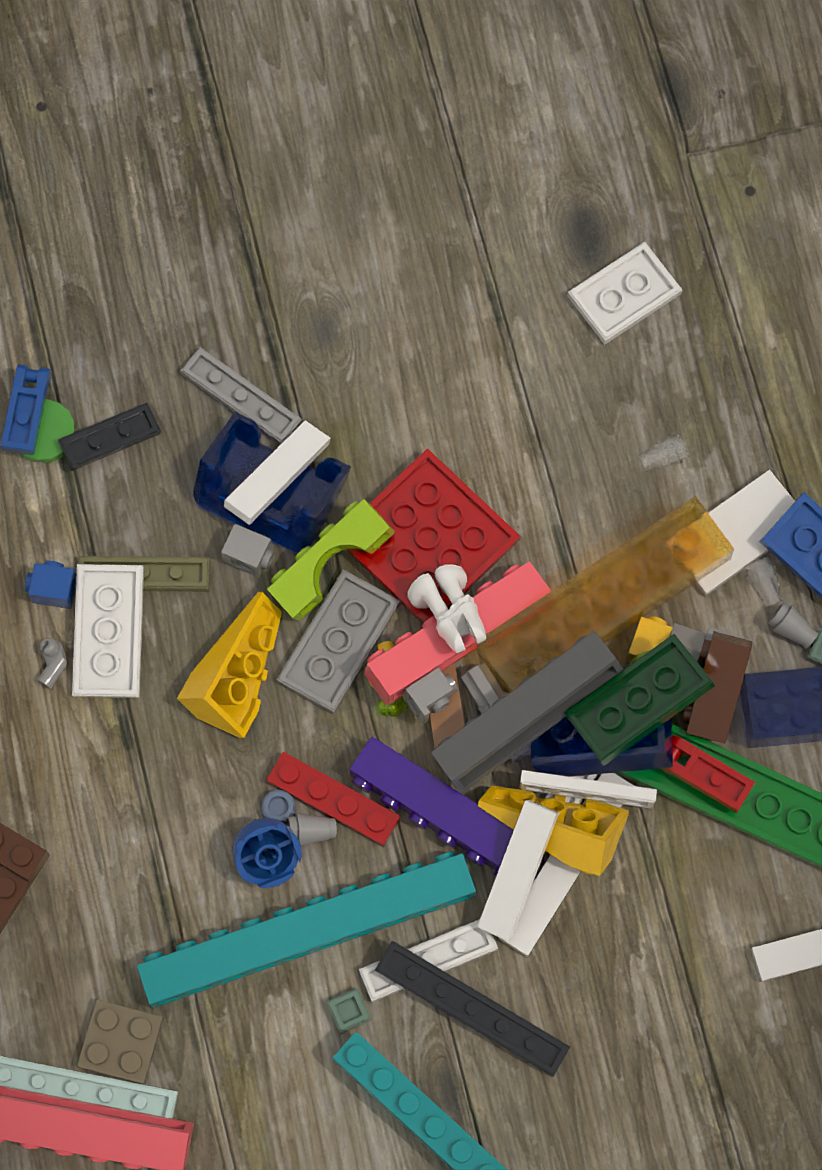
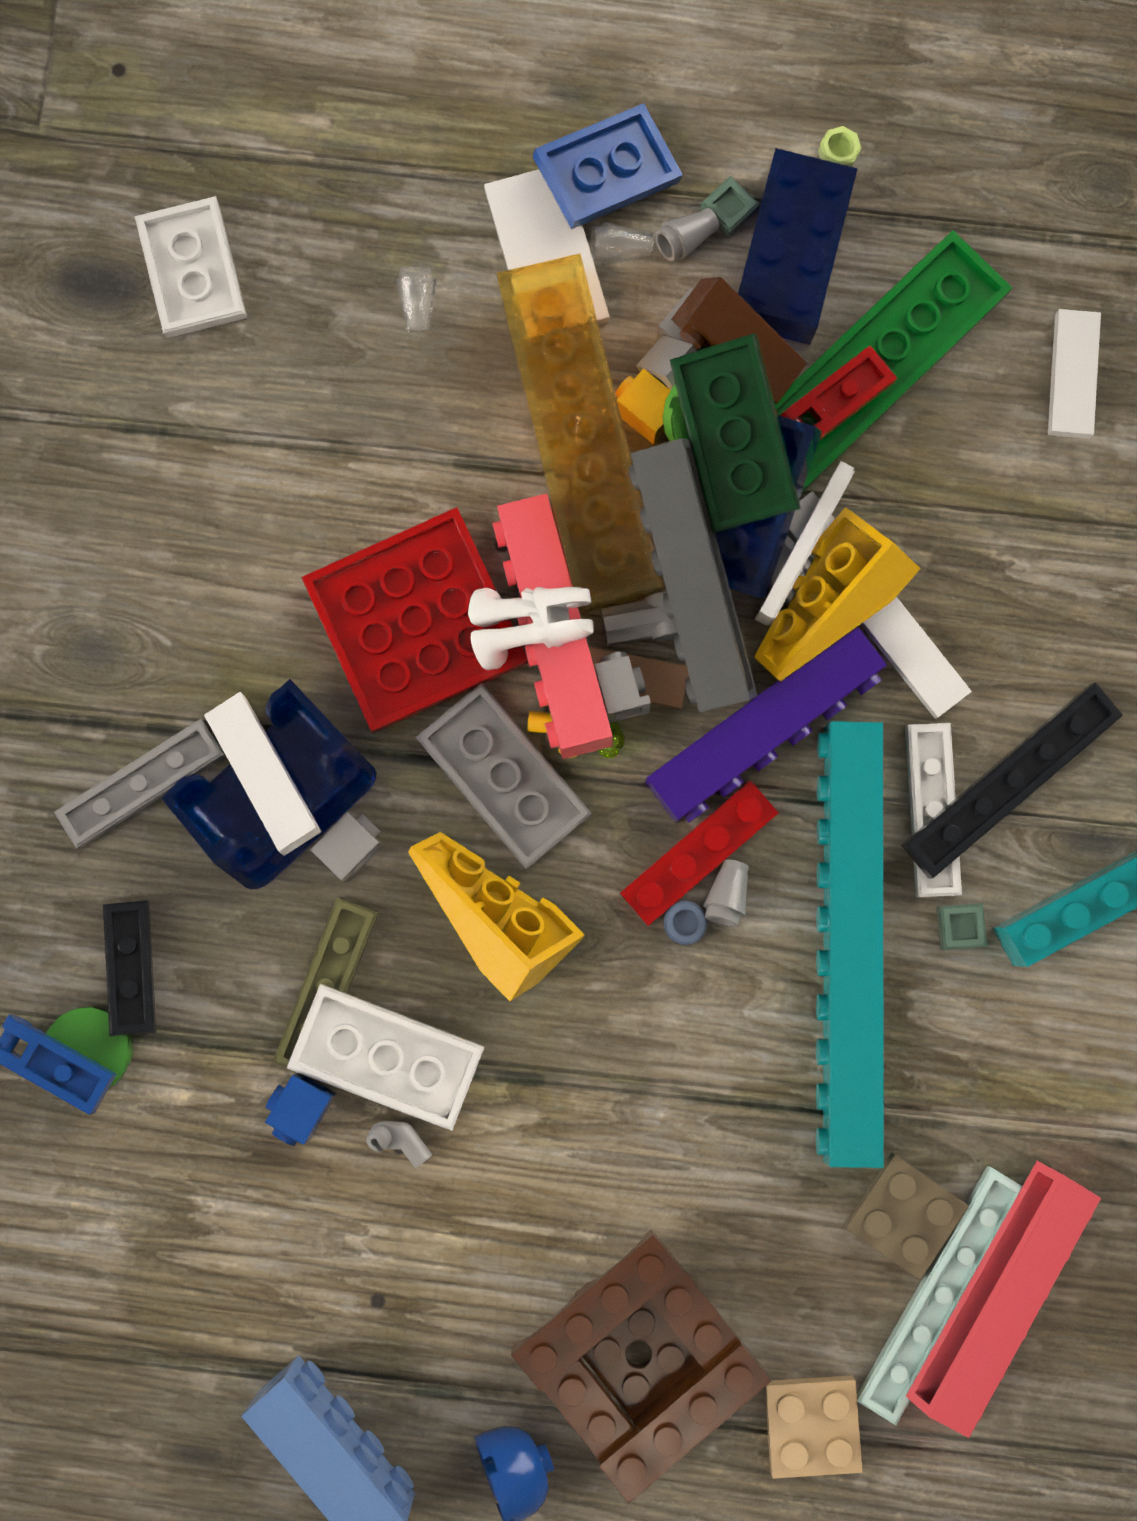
camera: 70 degrees left, 10 degrees up
blue cylinder [232,817,302,888] -> none
lime arch [267,499,395,621] -> none
white tile [477,800,559,941] -> none

